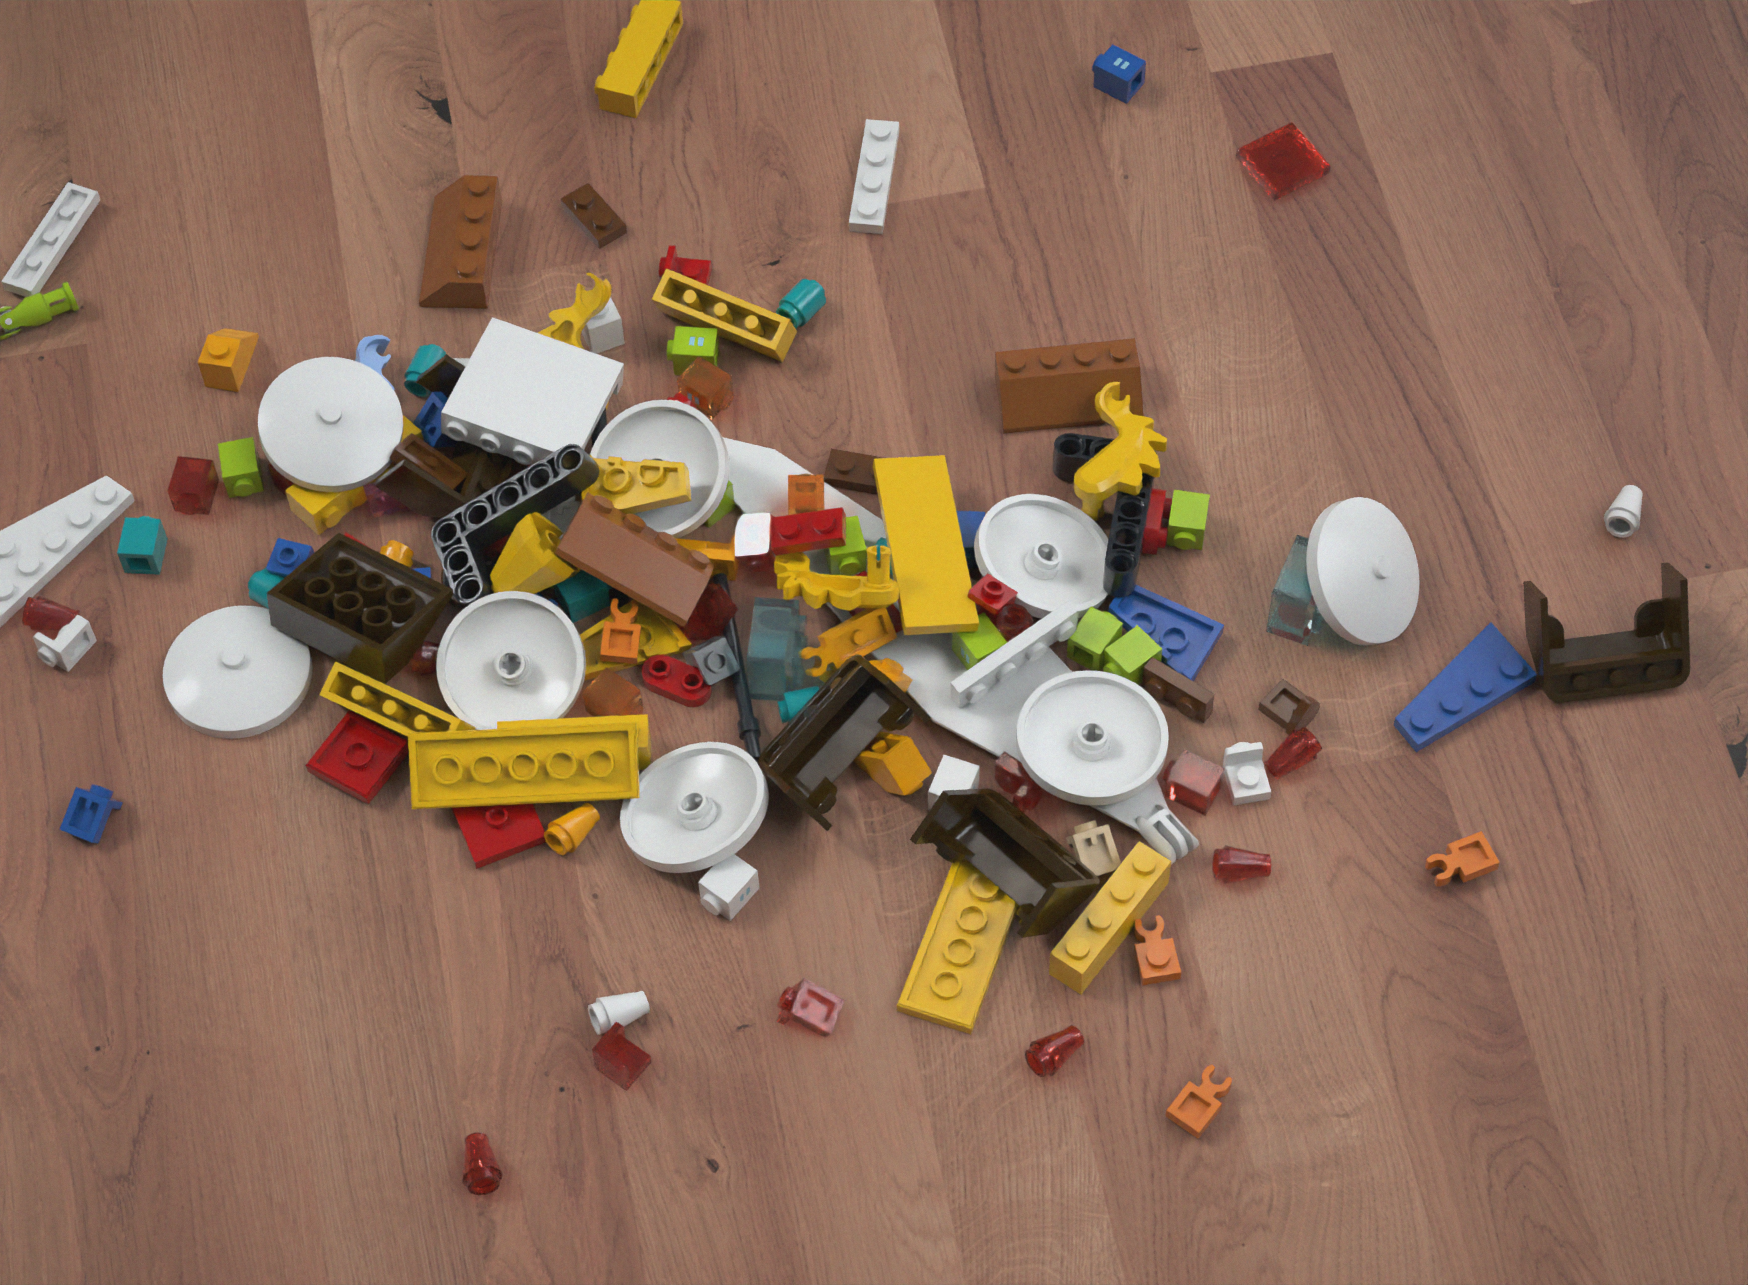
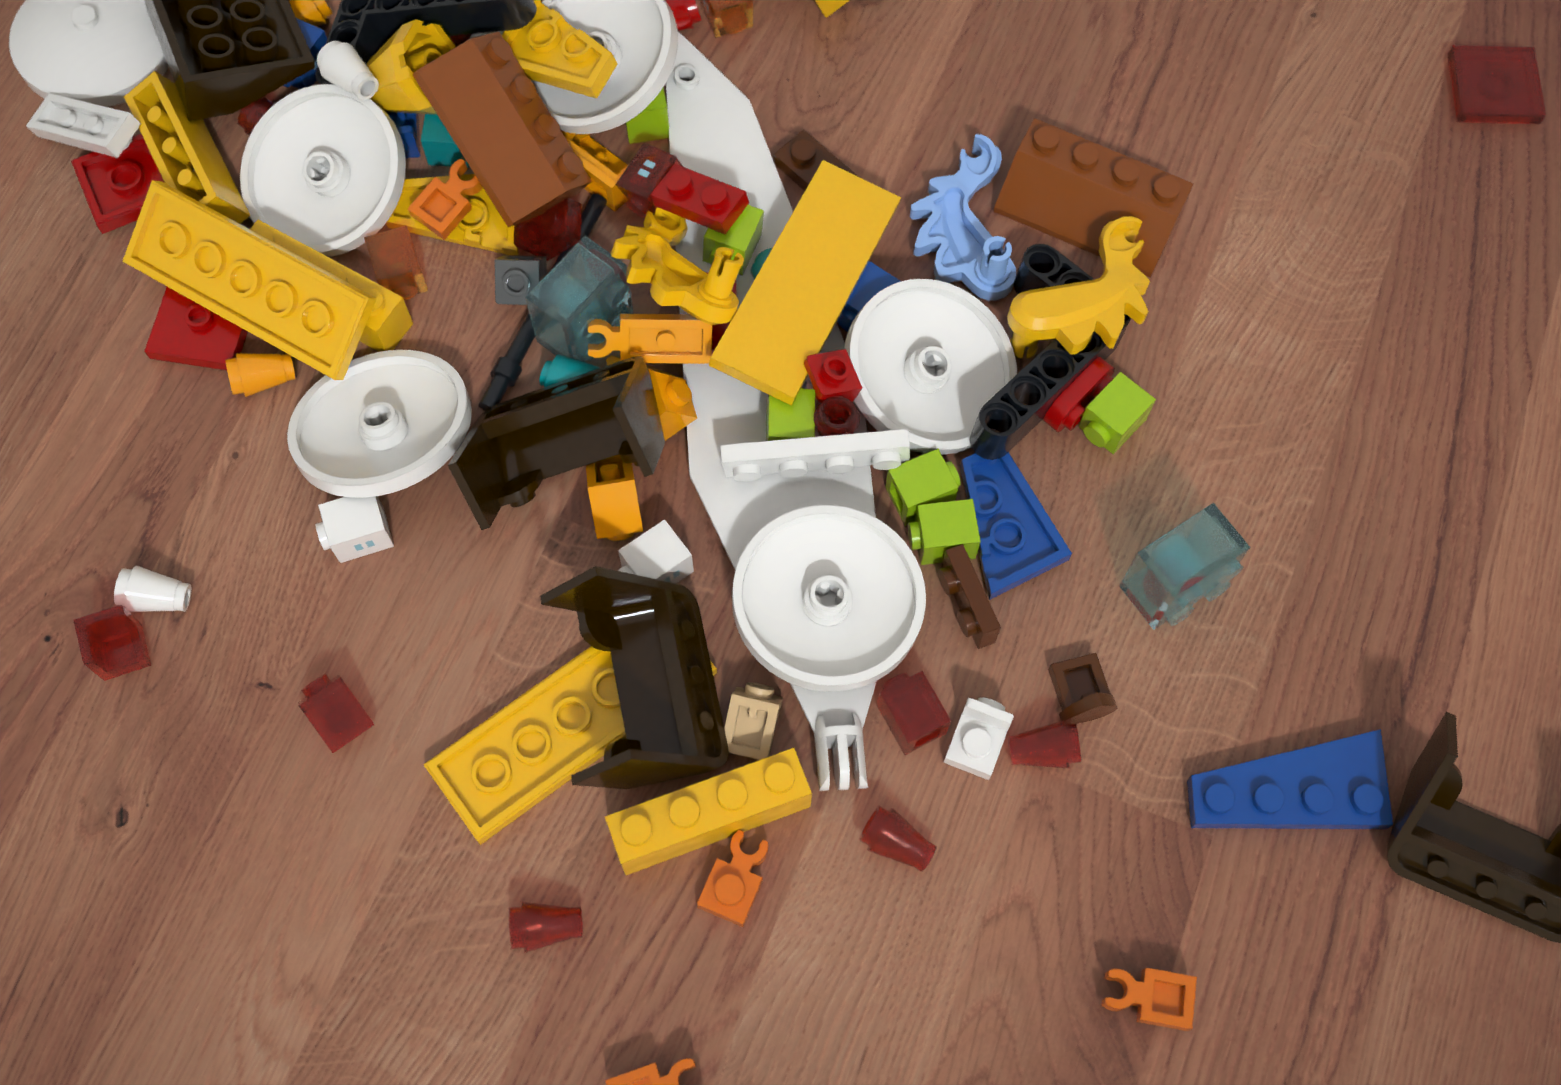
camera: 30 degrees right, 10 degrees up
red plate [642,655,712,707] -> none
clear orange brick [788,473,824,515] -> none
clear red bracket [995,751,1042,813] -> none
white dish [1306,497,1419,646] -> none
none -> white plate [26,93,141,158]
none -> white cone [317,41,379,100]
none -> light blue animal [910,134,1016,300]

